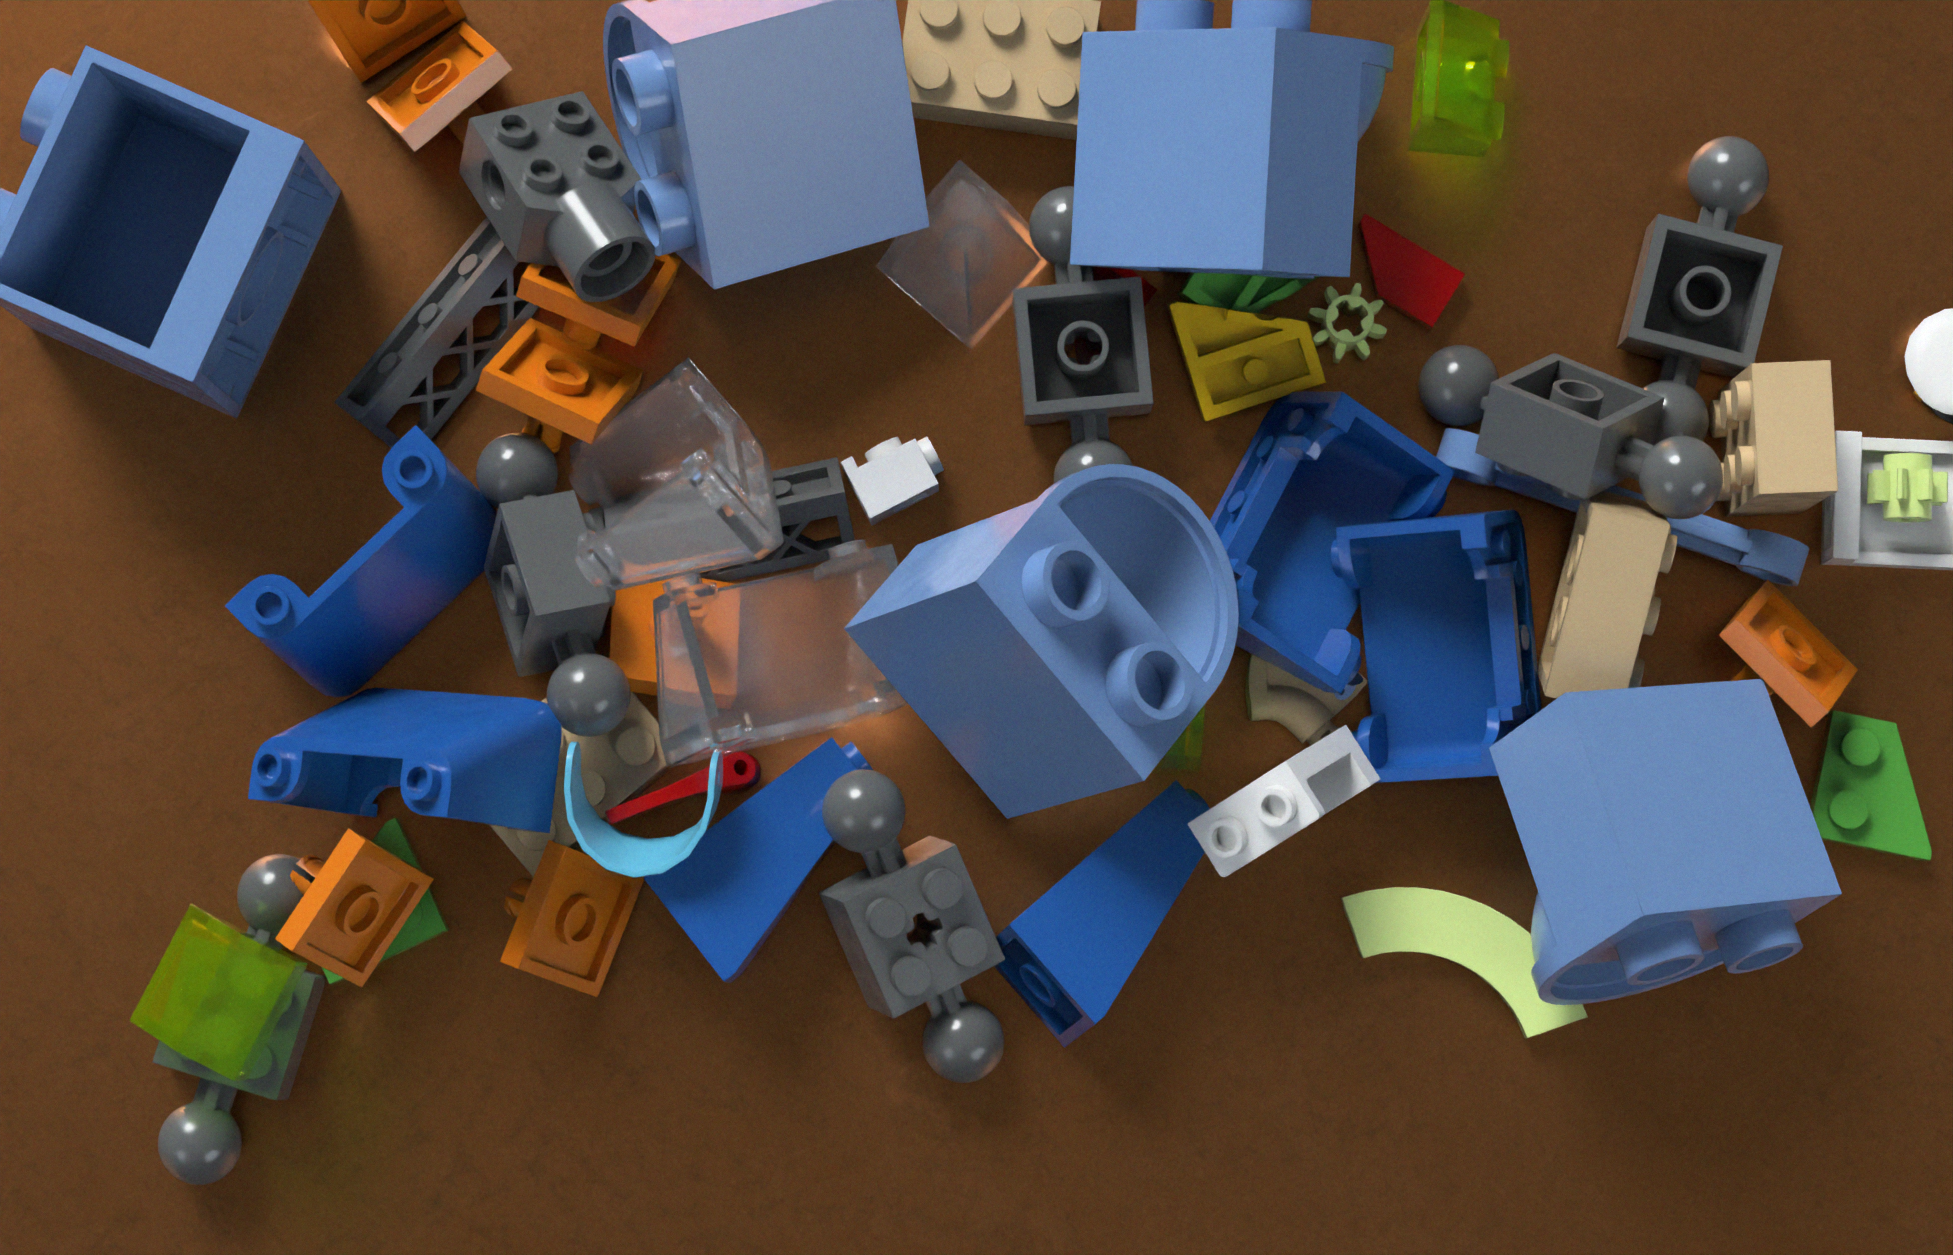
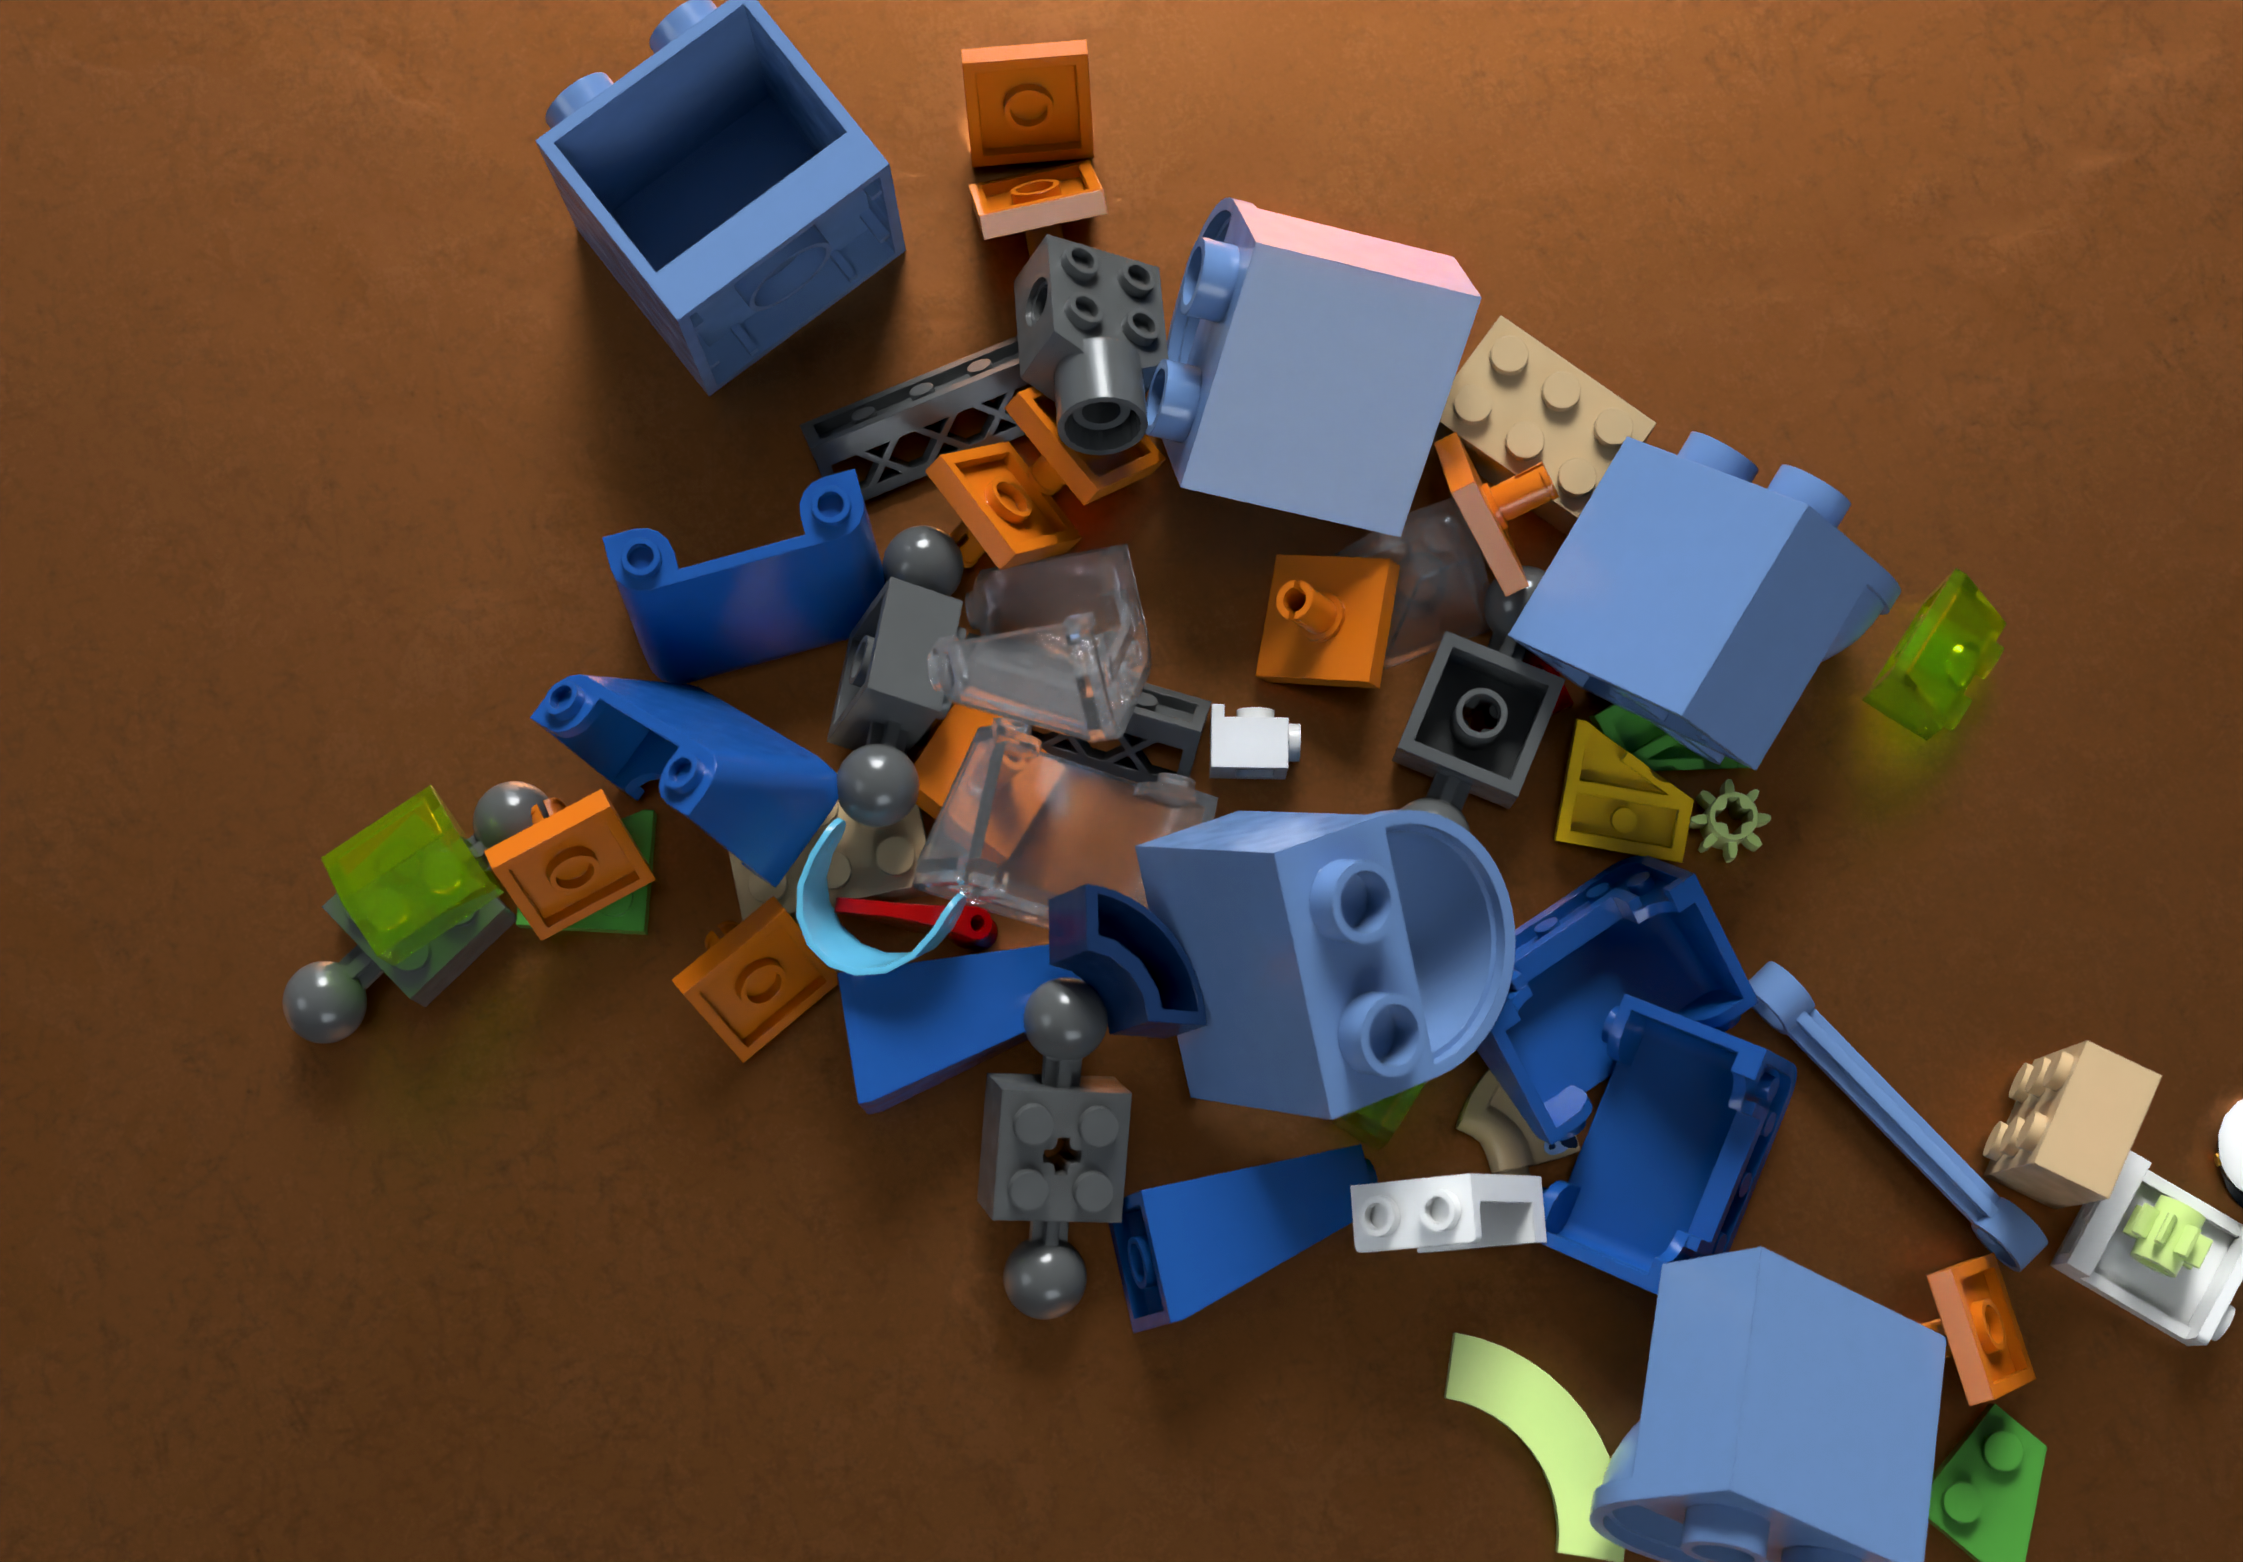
camera: 30 degrees right, 5 degrees down
red tile [1358,213,1465,330] -> none
dark grey brick [1418,345,1723,519] -> none
tan brick [1538,491,1677,699] -> none
dark grey brick [1616,136,1783,445] -> none
none -> dark blue brick [1048,884,1207,1038]
none -> orange tile [1255,554,1400,689]
none -> orange tile [1434,432,1559,597]

